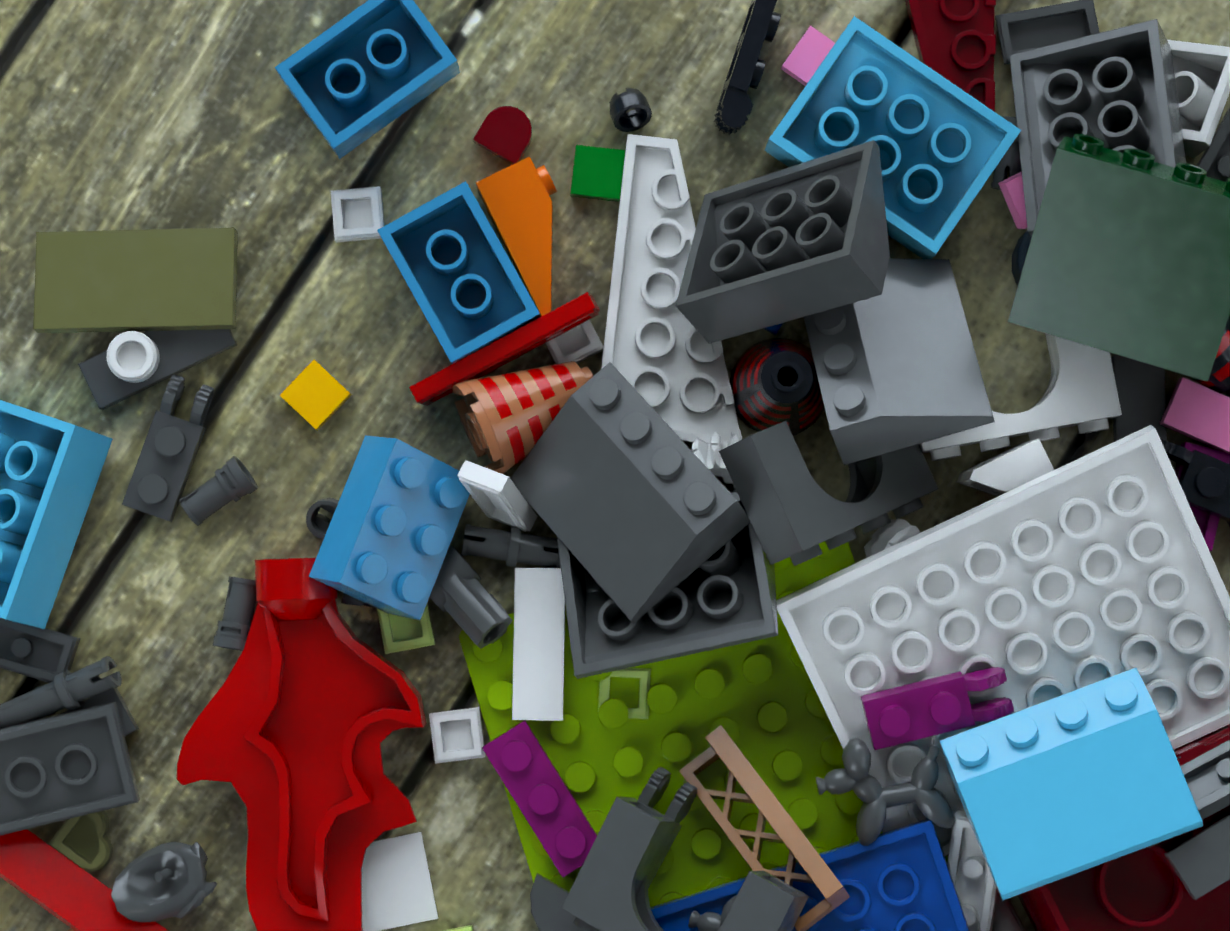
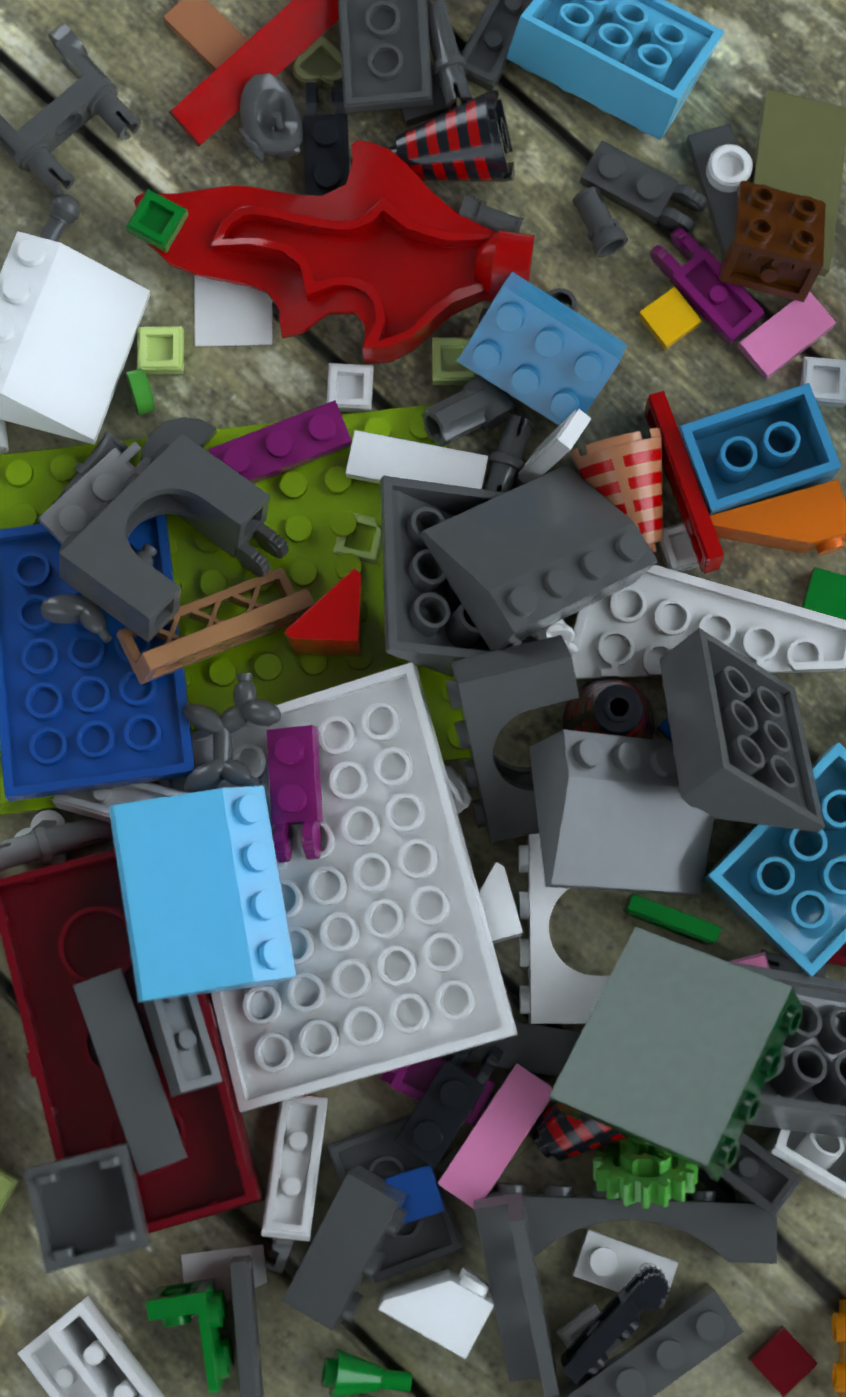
camera: 105 degrees right, 5 degrees down
none -> red slope [284,568,364,657]
none -> black hinge [304,81,350,196]
none -> black cone [390,90,515,182]
none -> green tile [623,894,722,945]
none -> magenta hinge [649,227,765,346]
none -> reddish brown bracket [718,181,826,302]
none -> bright pink tile [737,292,836,381]

